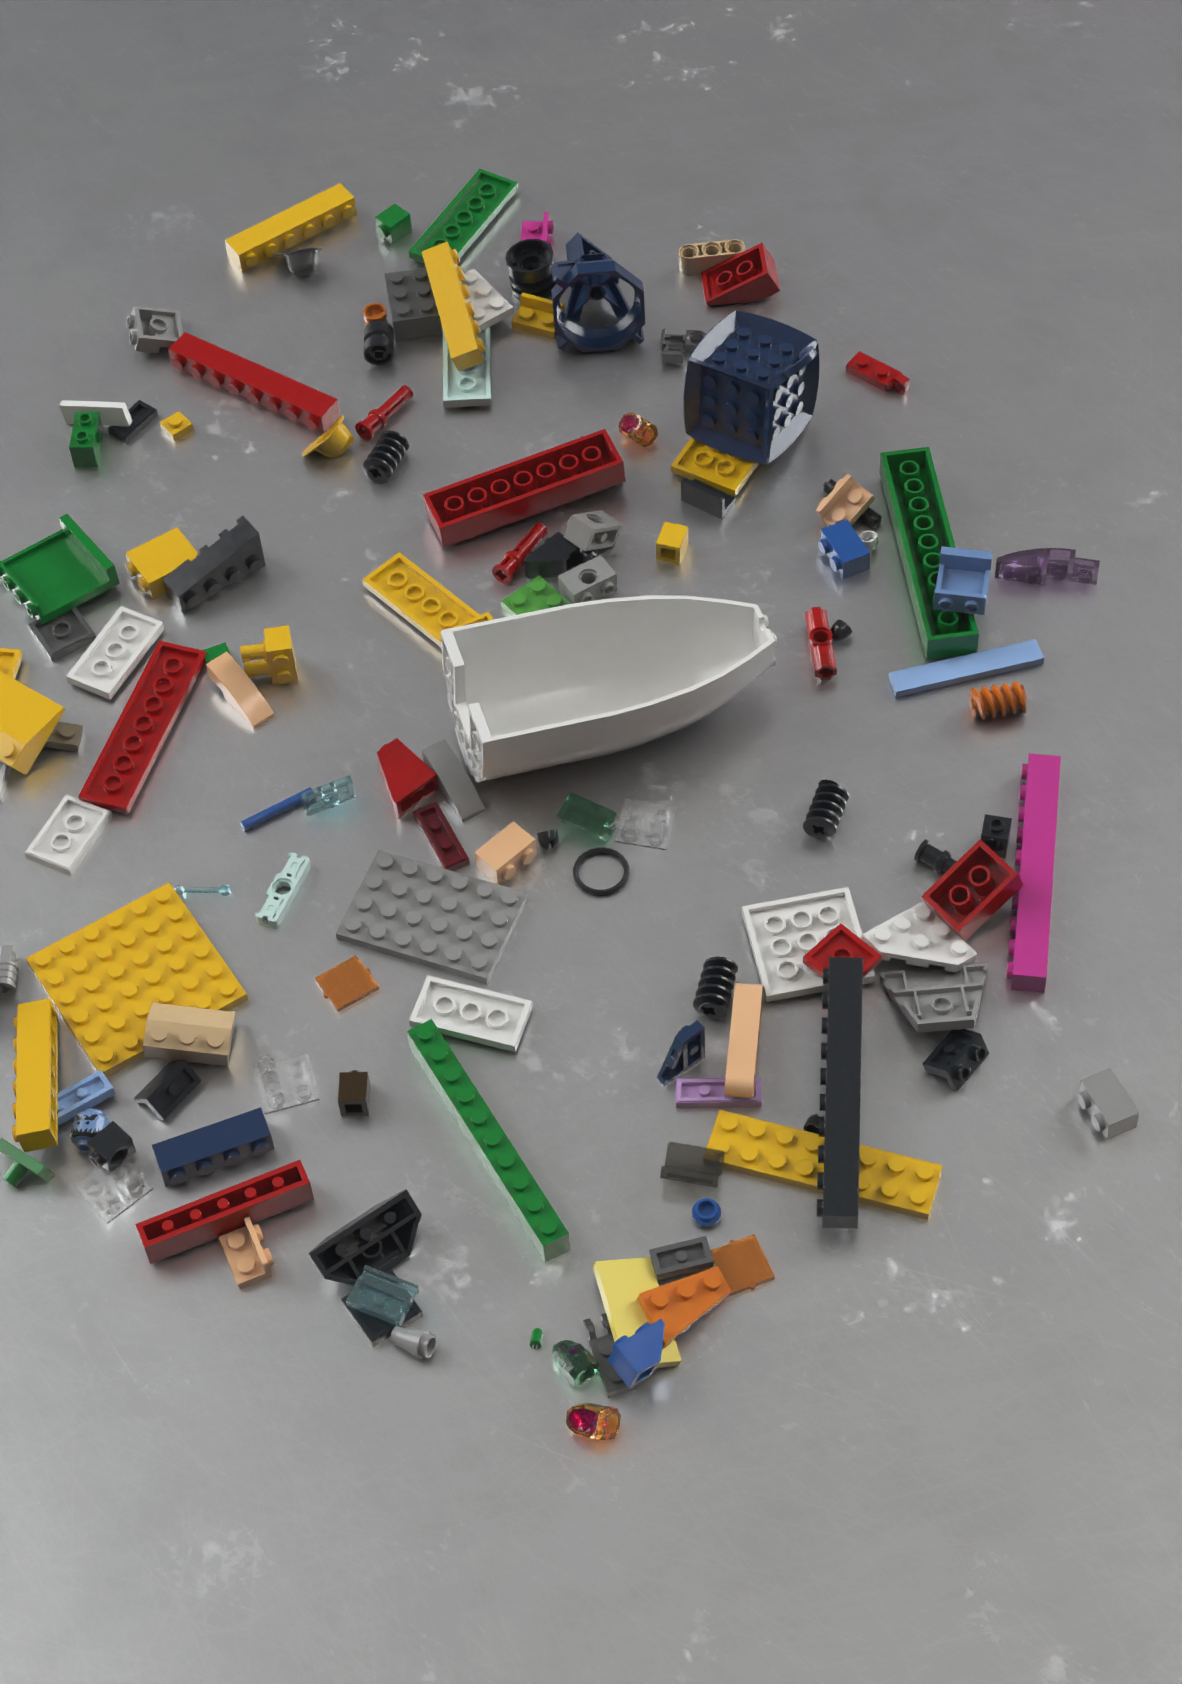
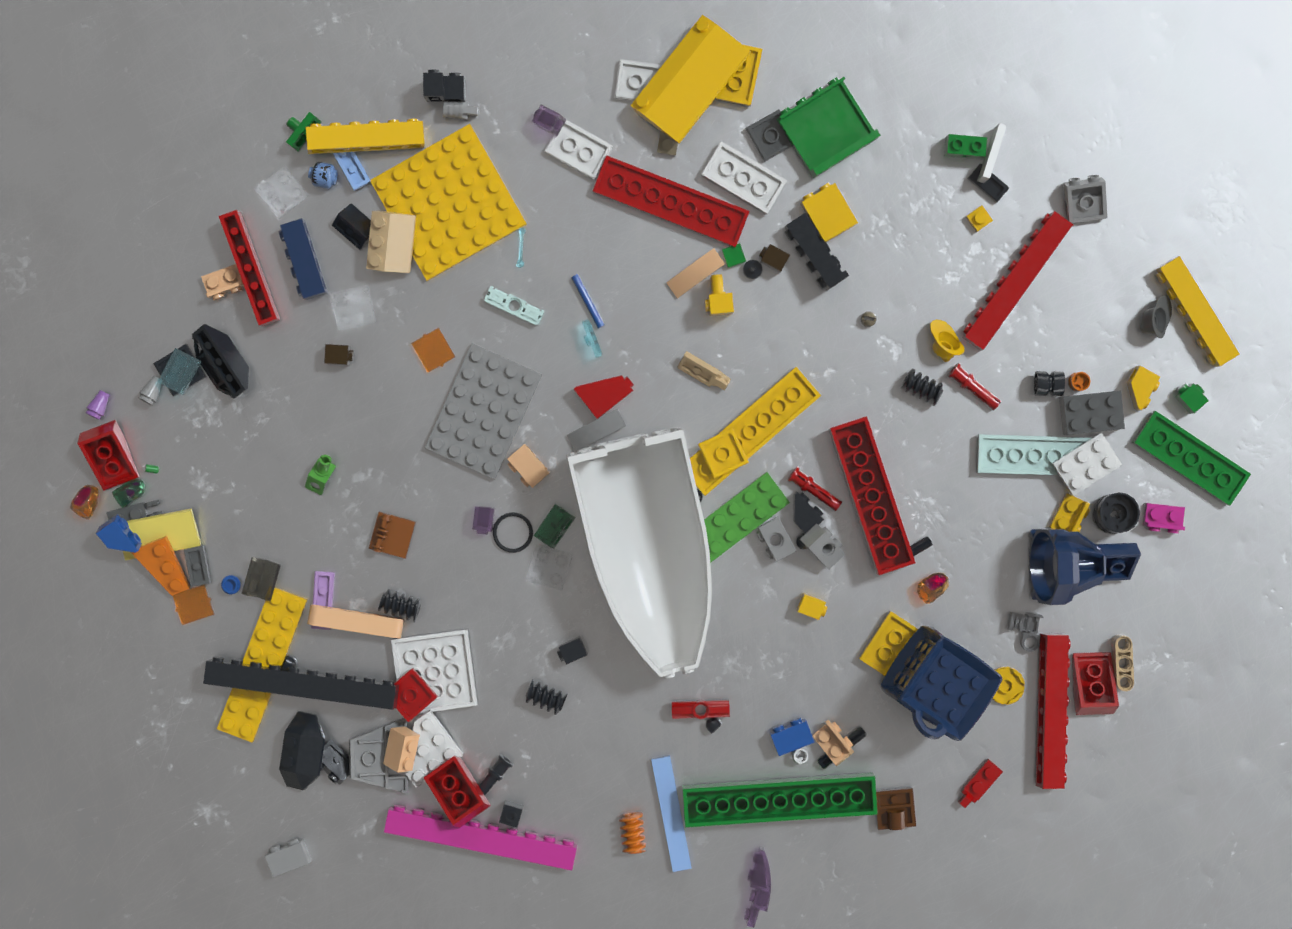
camera: 95 degrees right, 35 degrees up
black brick [87,1121,136,1174] -> none
green brick [407,1019,571,1263] -> none
white plate [409,975,533,1052] -> none
dark red tile [413,802,470,871] -> none
yellow brick [422,242,486,372] -> none
black hinge [536,829,559,850] -> none
dark blue wing [656,1020,705,1087] -> none
black panel [681,478,736,520] -> none
medium blue panel [933,546,993,615] -> none
none -> red slope [77,420,139,491]
none -> medium lavender cone [86,390,110,420]
none -> black wedge [279,711,325,790]
none -> bright green bracket [305,455,336,495]
none -> dark orange hinge [369,512,416,559]
none -> light nougat brick [383,726,420,773]
none -> clear purple brick [472,506,495,535]
none -> clear purple brick [532,105,566,136]
none -> black brick [557,636,588,665]
none -> tan hinge [677,351,731,390]
none -> black tile [743,260,762,279]
none -> dark brown brick [759,244,790,273]
none -> dark tan hinge [861,311,877,327]
none -> reddish brown plate [876,787,916,830]
none -> red brick [1036,633,1071,789]
none -> yellow slope [1127,366,1160,411]

